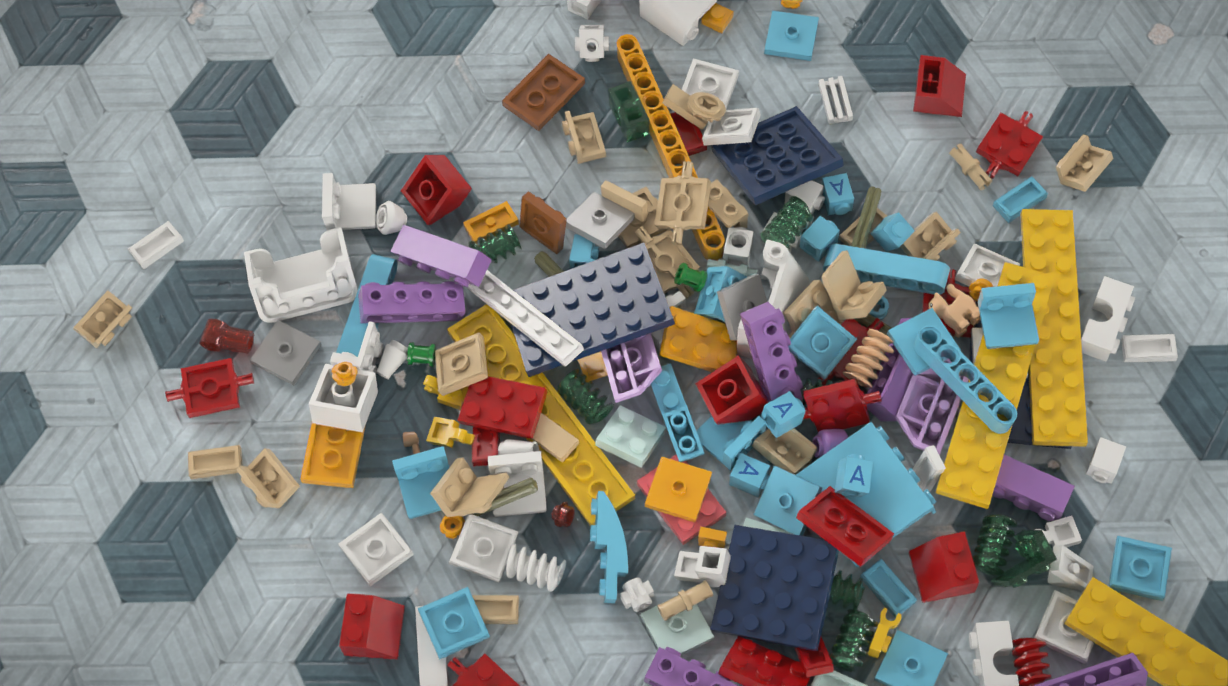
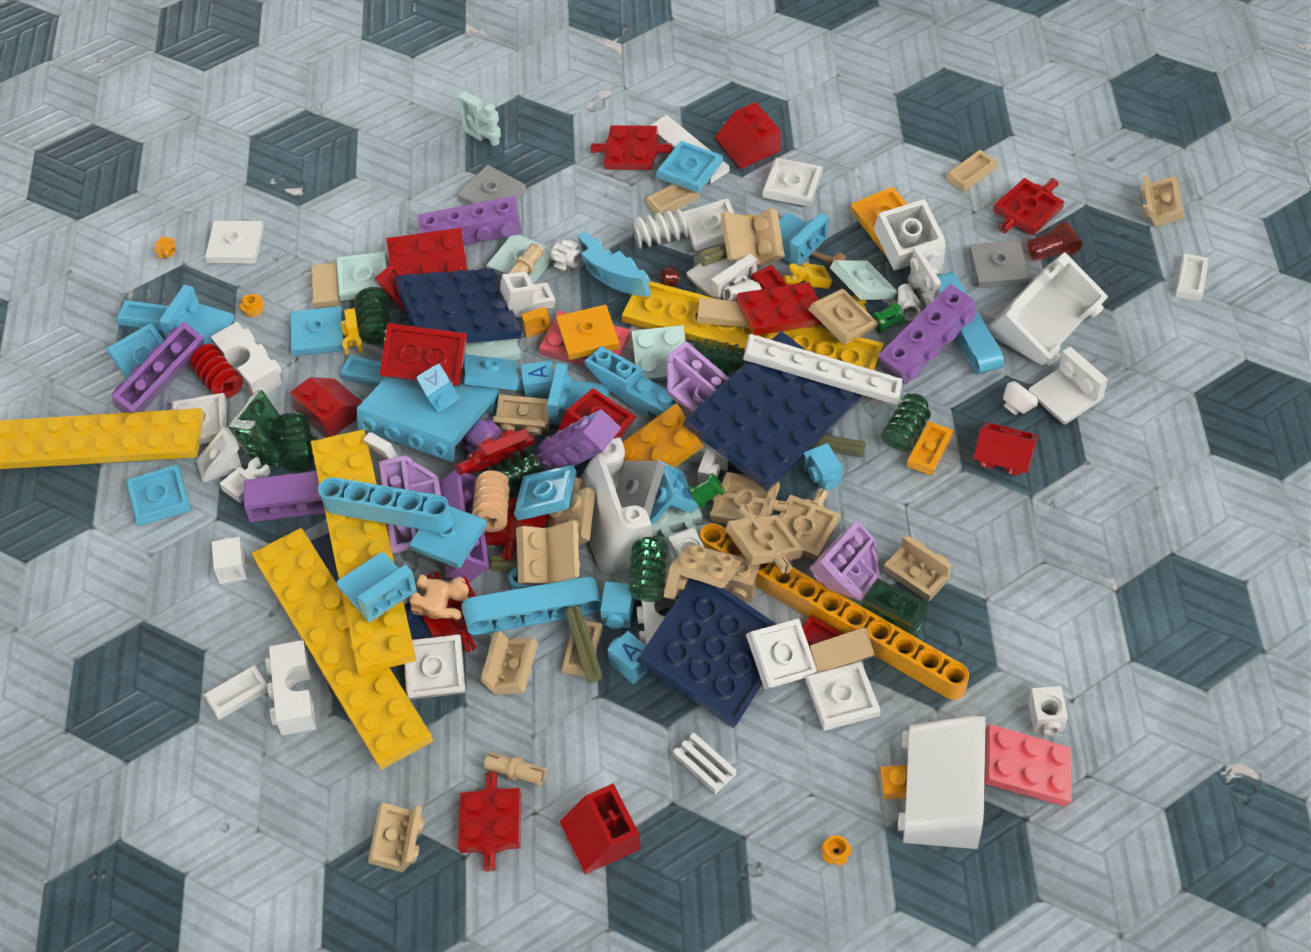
camera: 145 degrees right, 10 degrees down
tan bracket [236,448,300,508] -> none
light orange plate [332,362,358,386] -> none
brick [391,225,491,287] -> none
dark orange plate [502,53,585,131] -> none
dark orange plate [519,191,567,254] -> none
plate [566,192,634,249] -> none
white brick [575,25,609,62] -> none
tan tile [601,180,648,222] -> none
tan gear [687,92,726,123] -> none
medium azure brick [761,391,805,438] -> none
medium azure plate [764,11,819,61] -> none
medium azure brick [870,212,915,252] -> none
light orange plate [969,278,993,301] -> none
medium azure tile [993,176,1048,223] -> none
none -> tan bracket [664,545,741,600]
none -> lavender wedge [809,520,880,601]
none -> light aqua plate [830,260,898,300]

